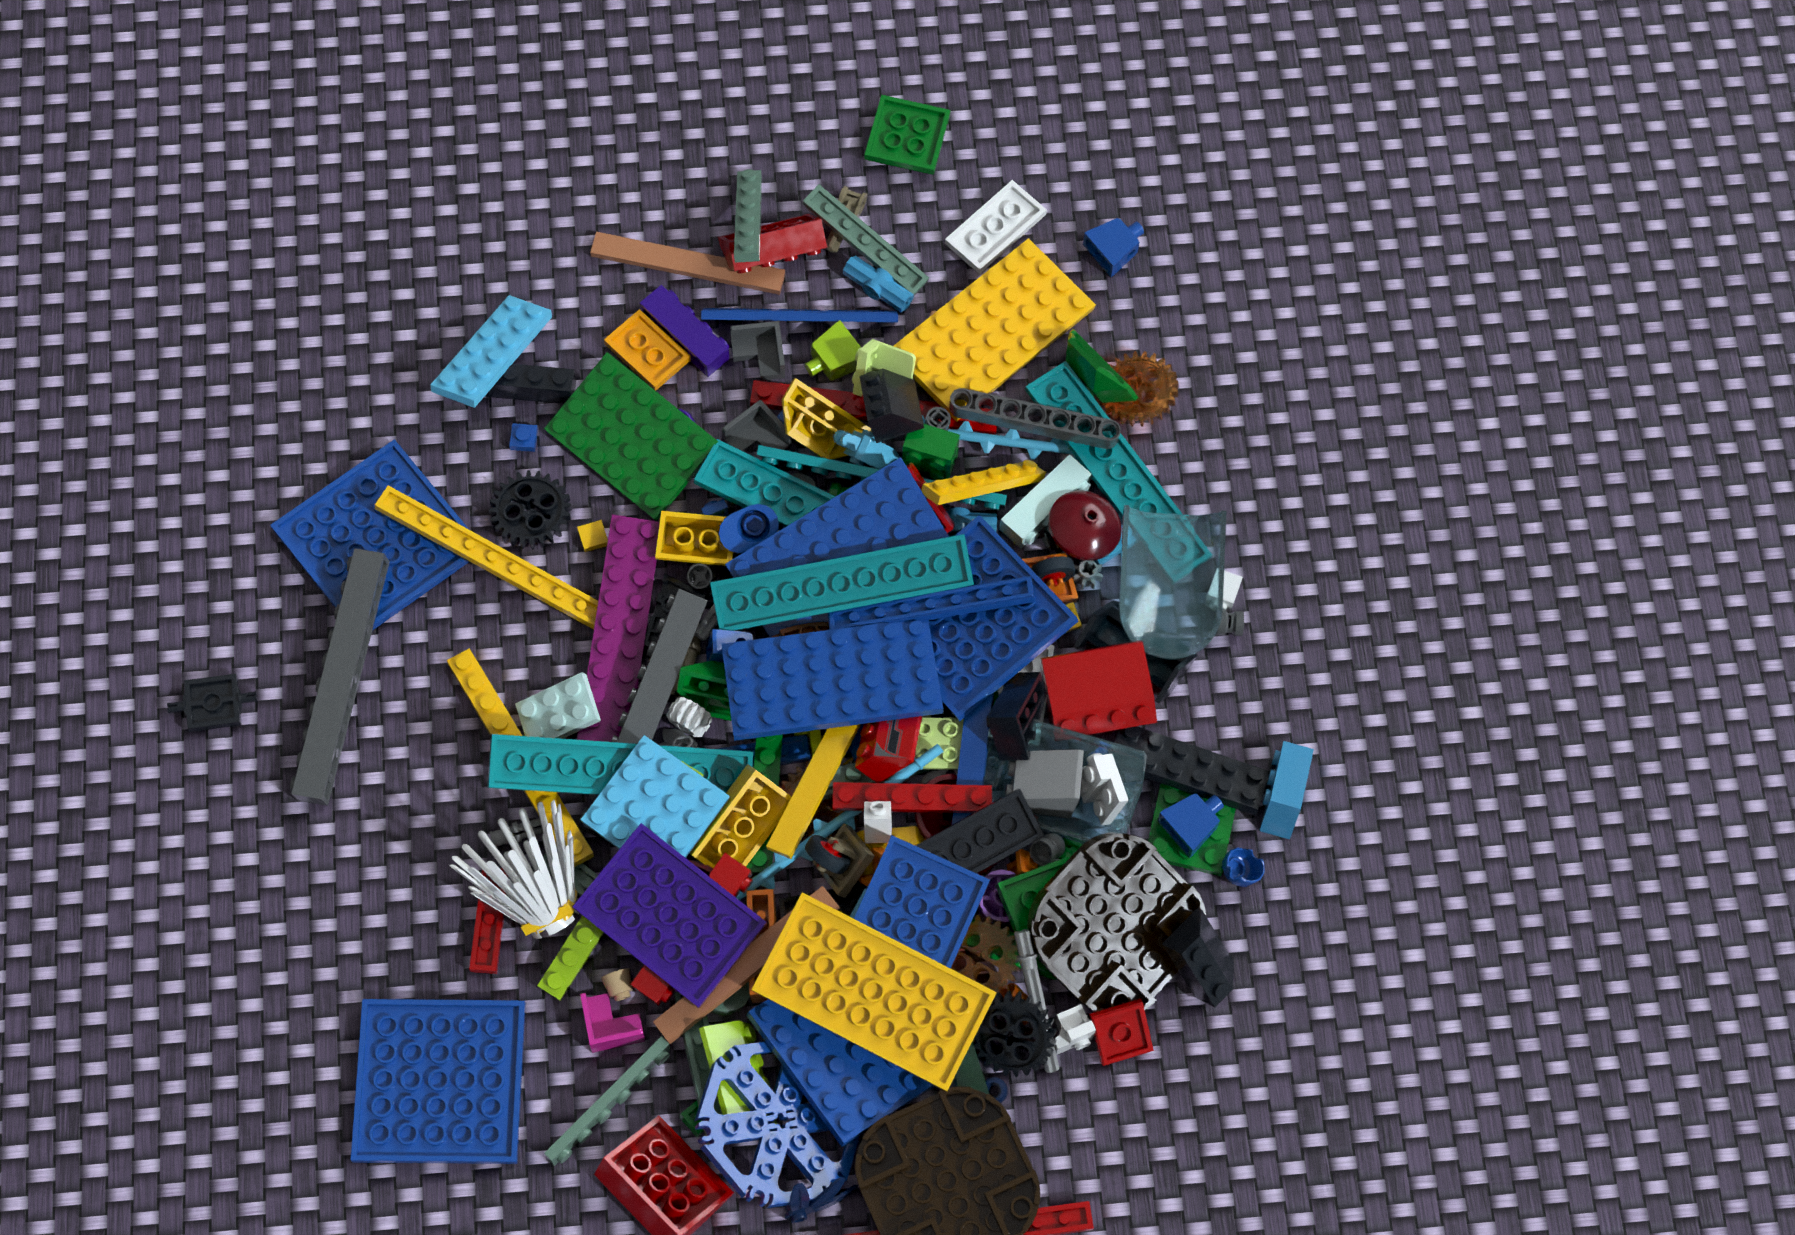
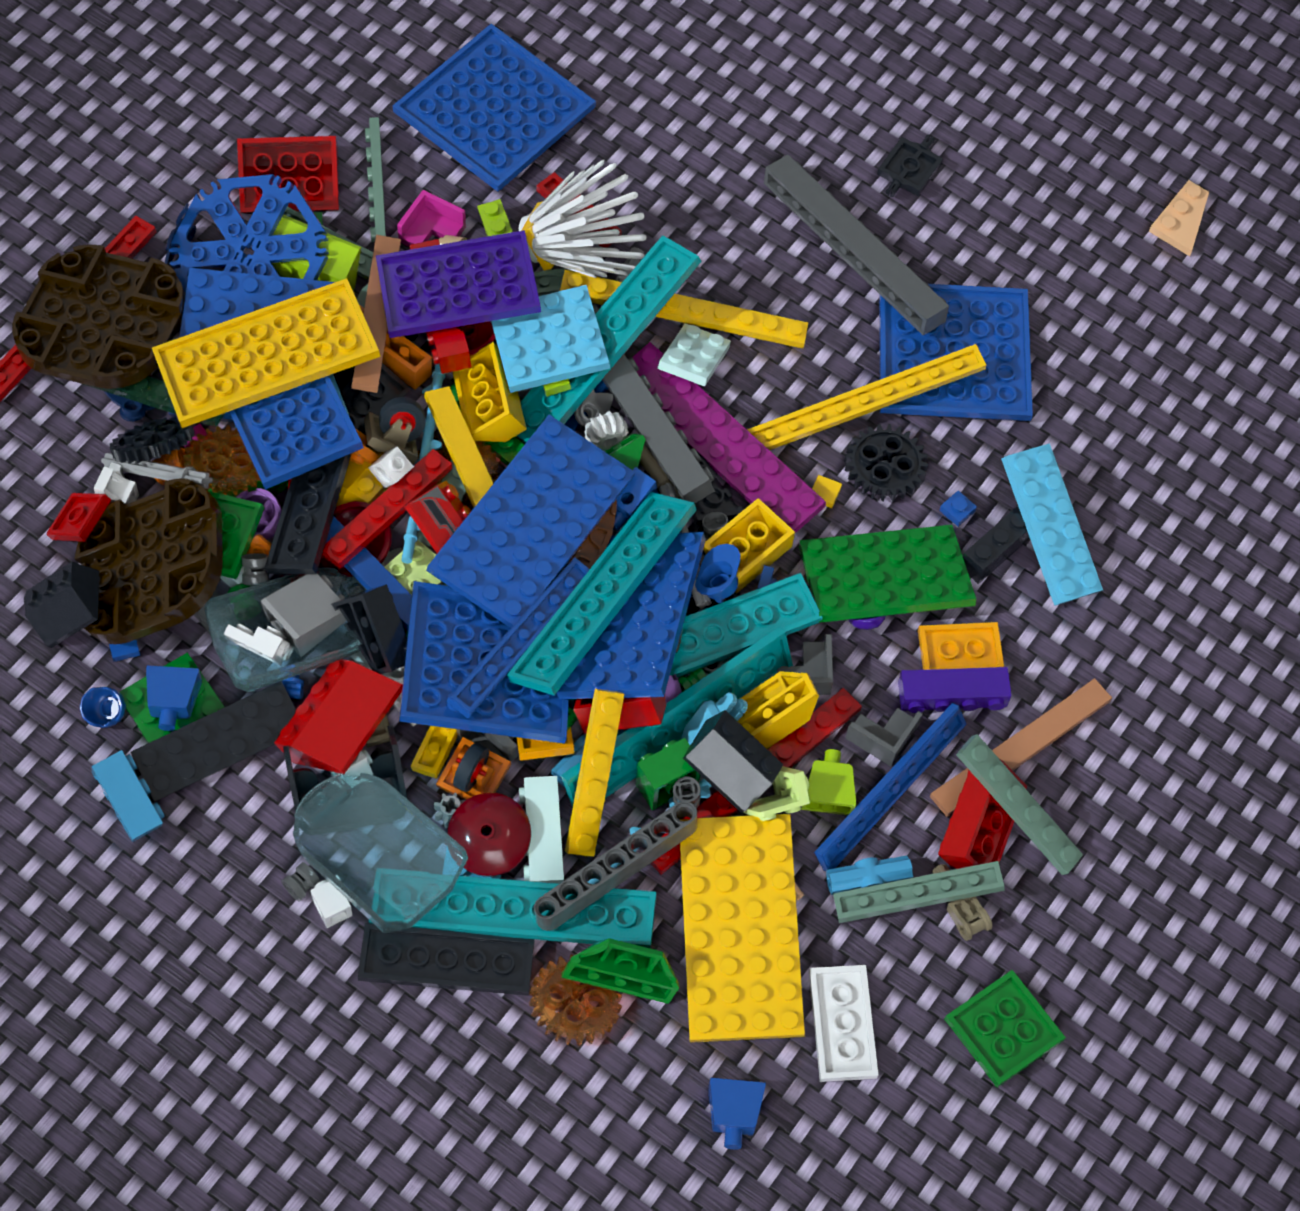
camera: 130 degrees right, 5 degrees down
none -> black plate [358,923,535,996]
none -> light nougat wing [1149,180,1209,256]

